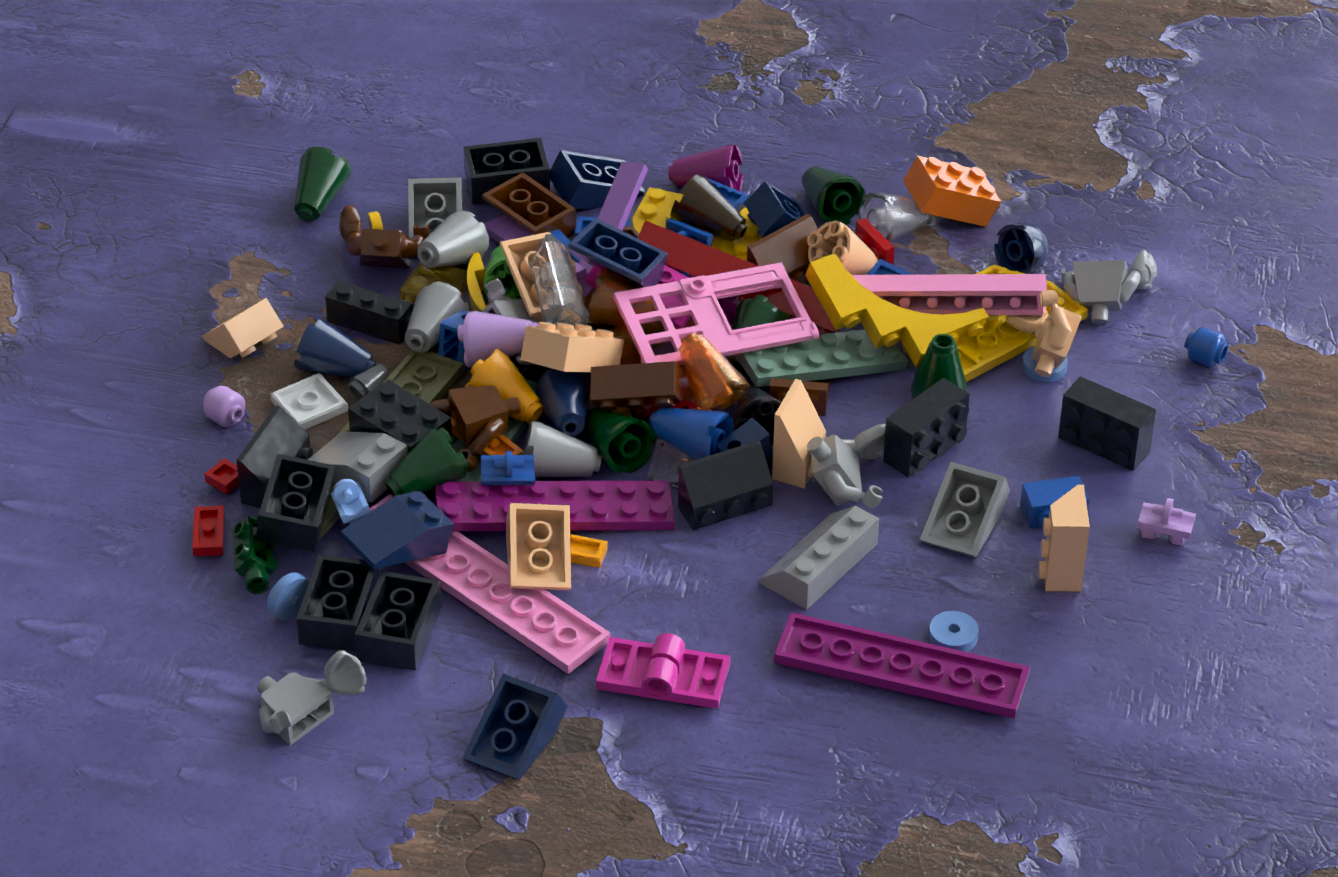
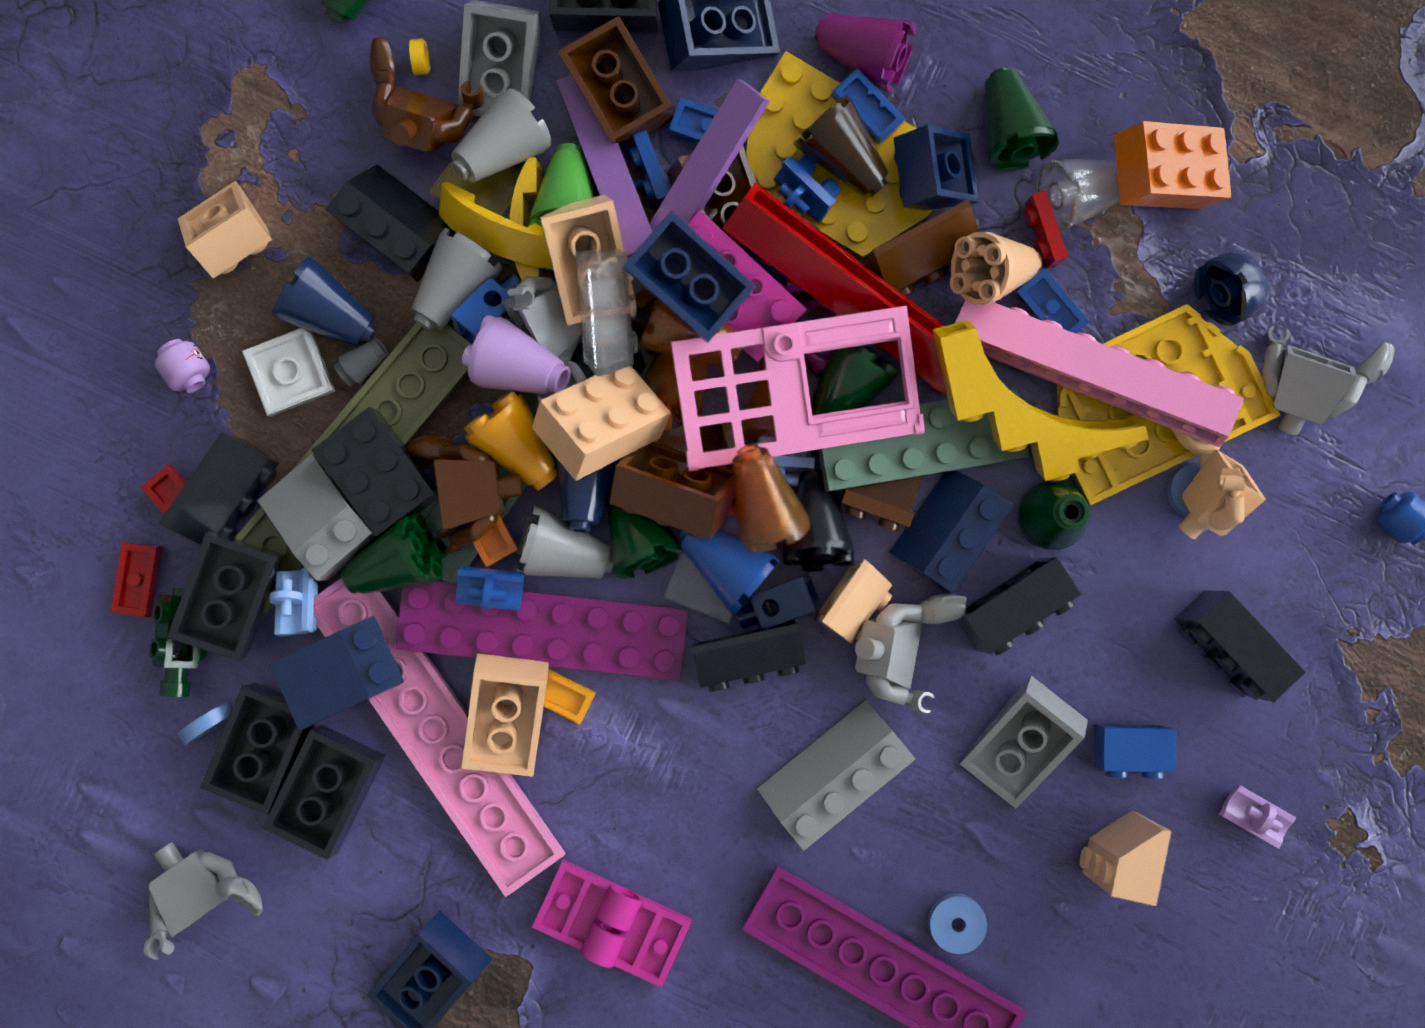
camera: 15 degrees right, 45 degrees up
none -> yellow slope [439,181,553,270]
none -> dark blue slope [889,470,1014,593]

